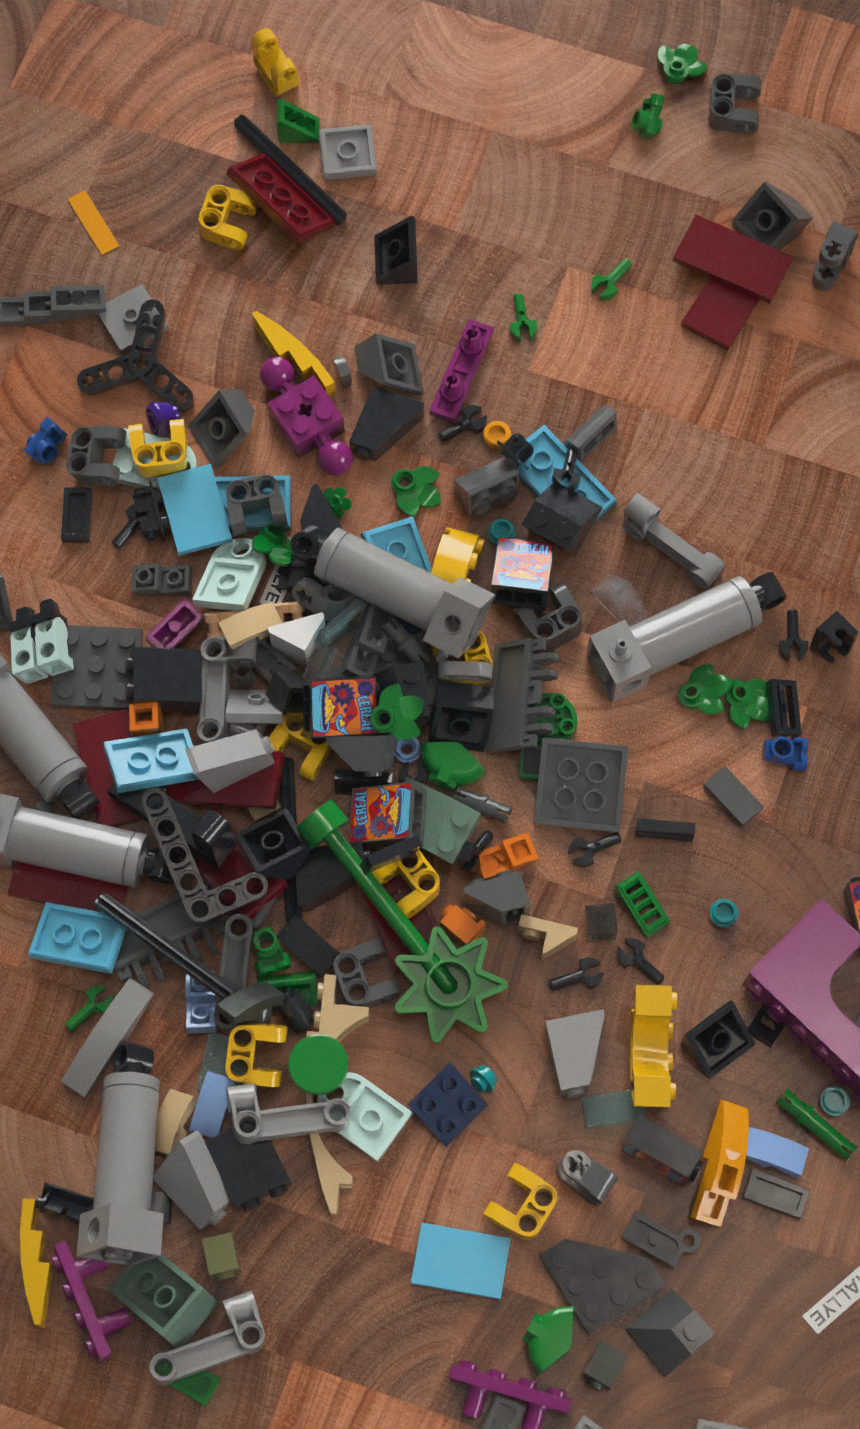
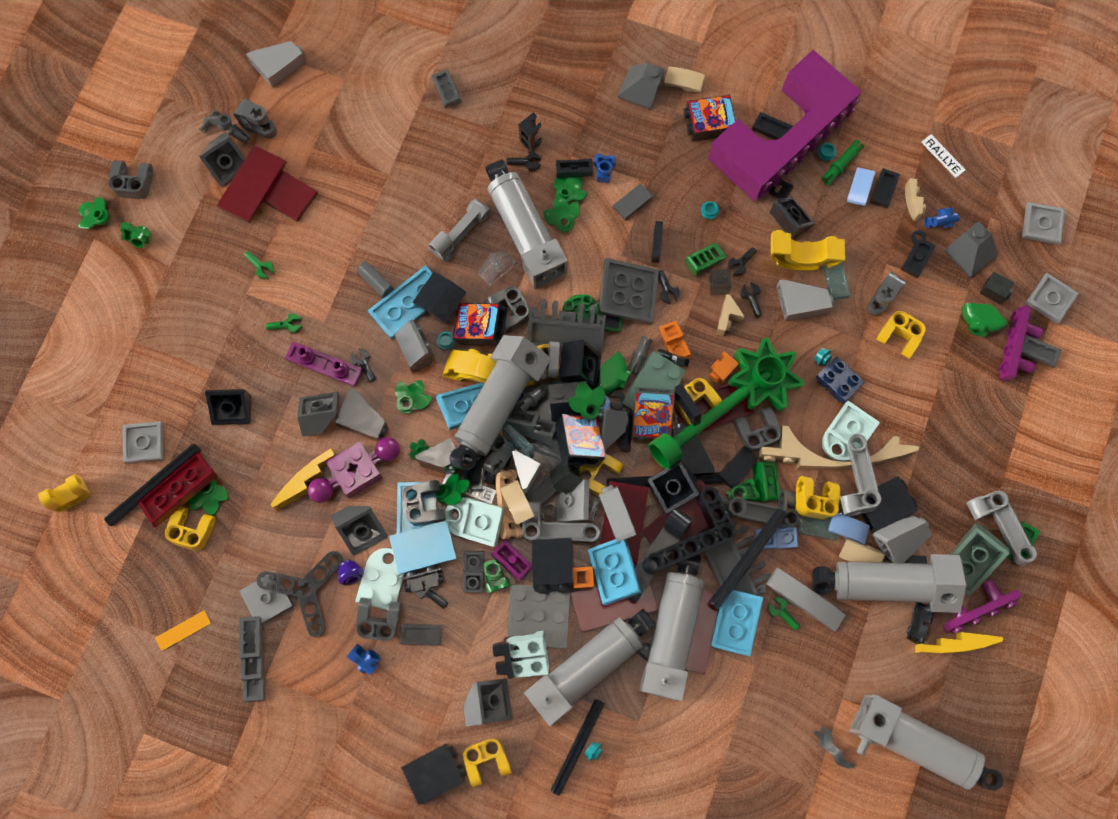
camera: 90 degrees left, 5 degrees up
yellow piece [128,419,188,478] -> none
olive brick [202,1232,241,1282] -> none
pearl dark grey slope [216,982,285,1024] -> none
black brick [274,988,314,1033] -> none
green slope [277,98,320,143] -> none
green tile [288,1034,349,1095] -> none
dark grey tile [332,356,352,389] -> none
medium azure tile [411,1222,511,1300] -> none
dark grey slope [463,870,530,926] -> none
light orange tile [483,421,511,450] -> none
black hinge [497,434,534,470] -> none
black plate [539,1239,665,1335] -> none
black bar [551,448,581,493] -> none
black brick [621,1115,704,1187] -> none
light orange slope [690,1100,749,1227] -> none
none -> green plate [189,480,228,516]
none -> dark grey pin [199,109,251,144]
none -> green plate [483,559,511,594]
none -> tan slope [905,178,926,221]
none -> blue plate [924,207,959,228]

